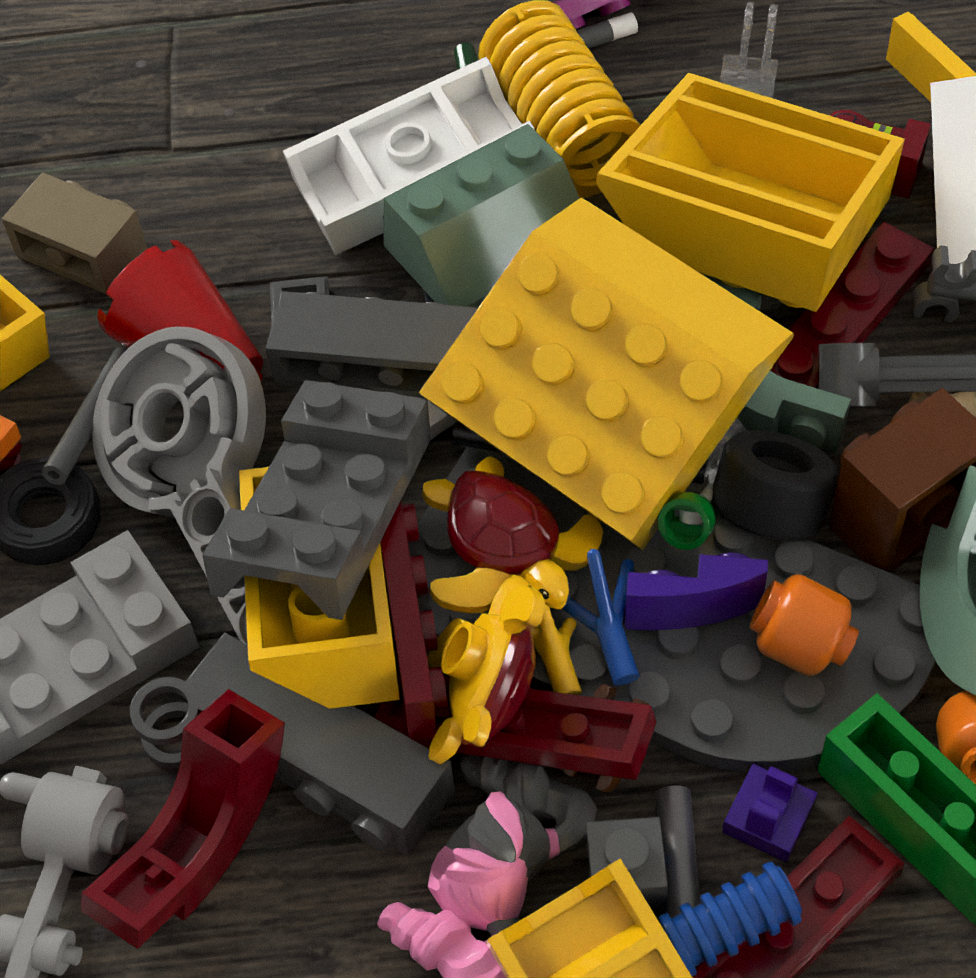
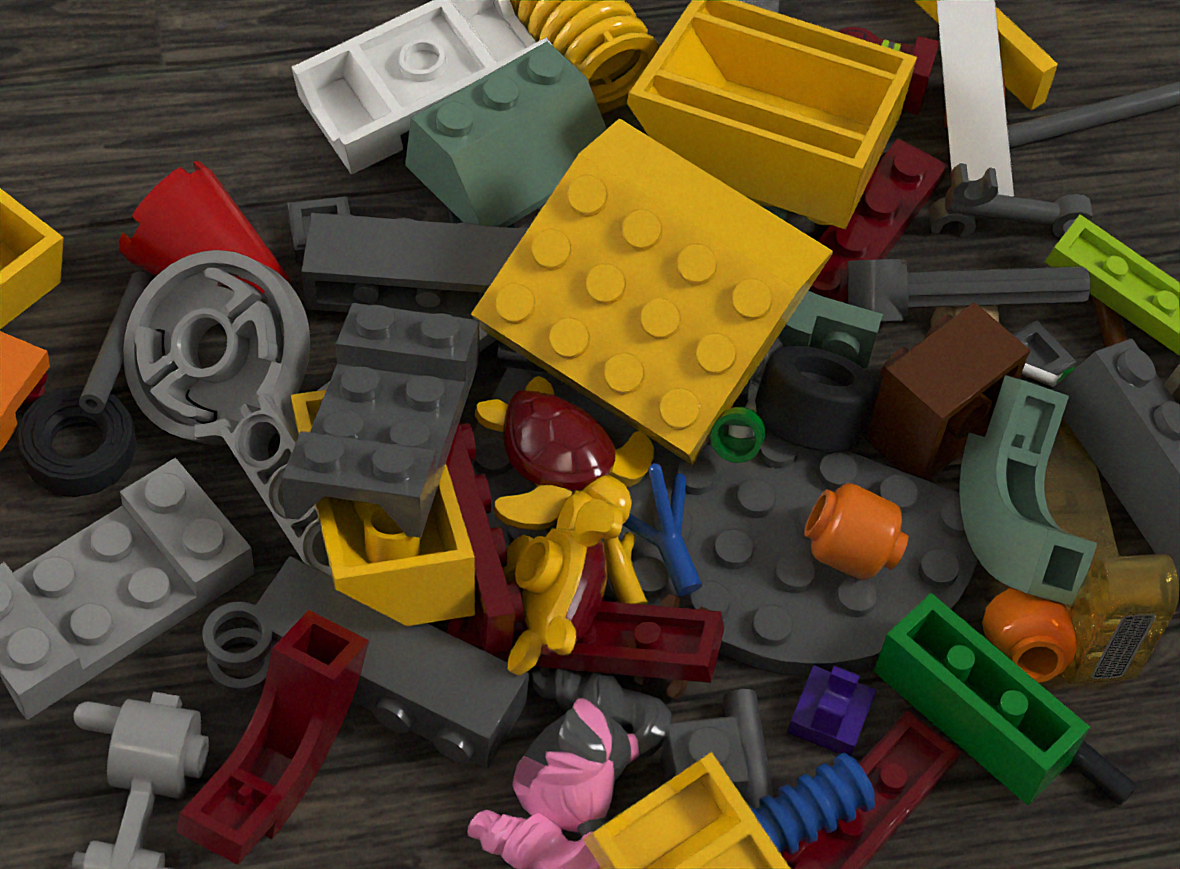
camera: 15 degrees left, 0 degrees up
dark tan brick [2,172,147,295] -> none
dark purple slope [625,552,768,630] -> none

